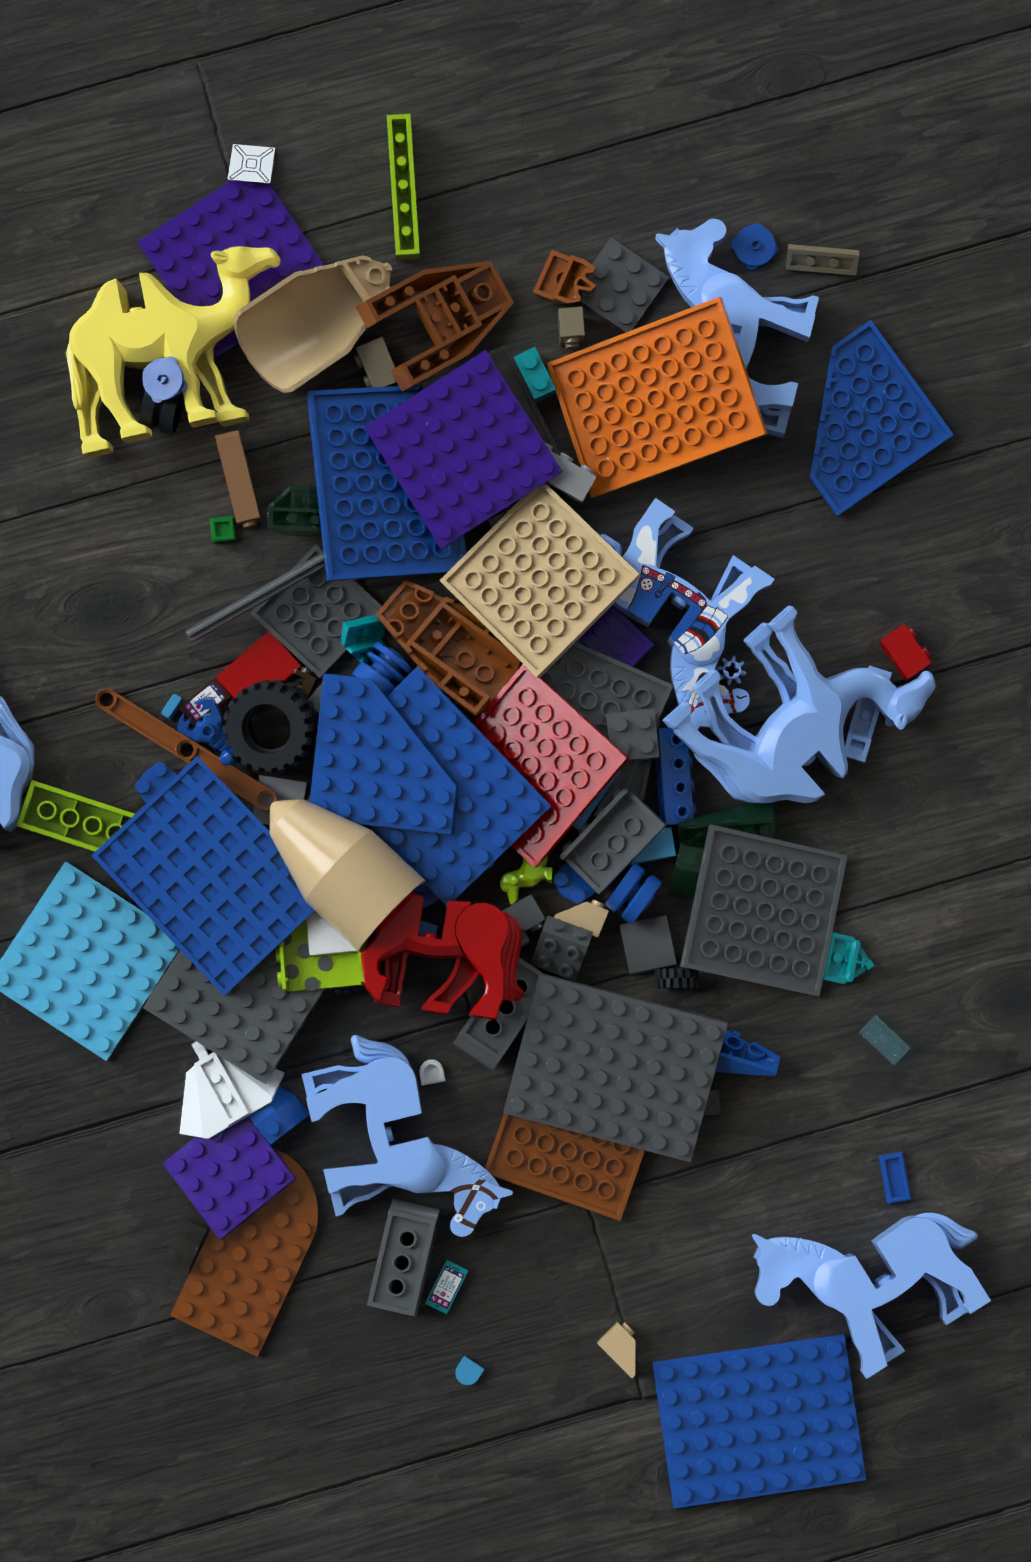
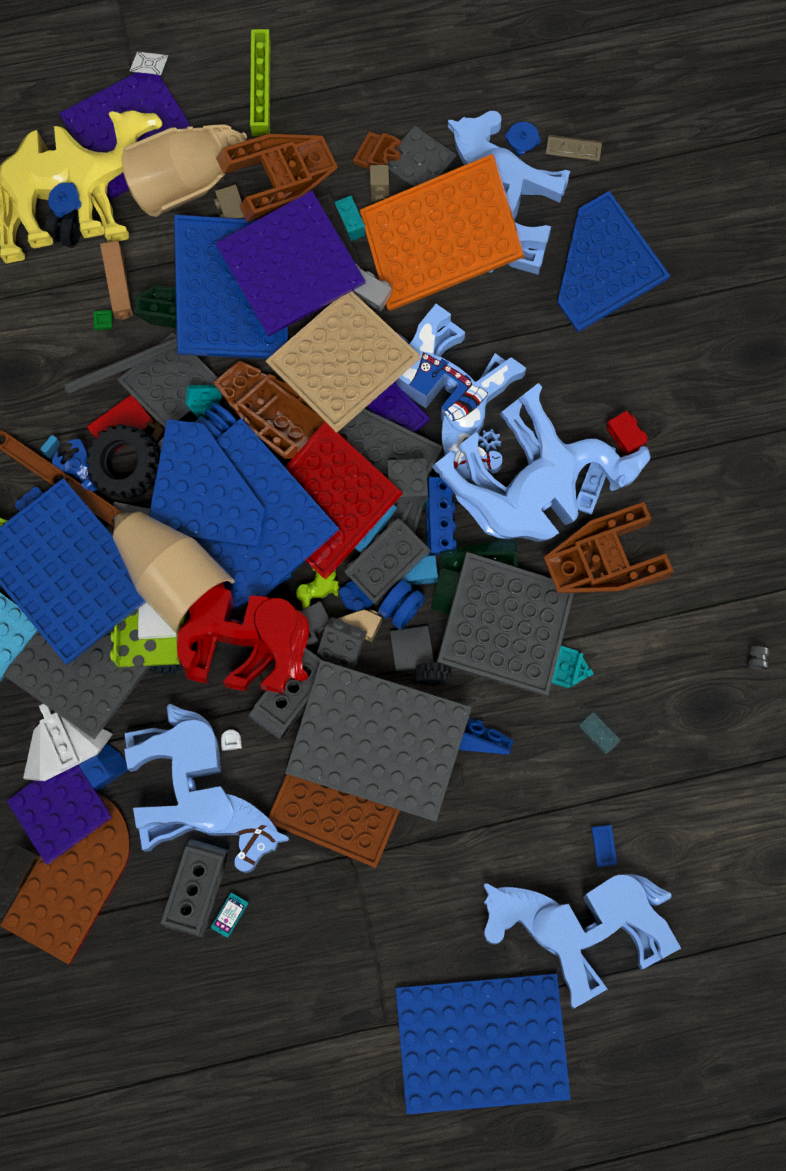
camera: 10 degrees right, 10 degrees down
tile [178,678,231,726] -> none
dark azure tile [456,1355,484,1385] -> none
tan slope [597,1321,635,1378] -> none
none -> dark orange wedge [544,502,673,593]

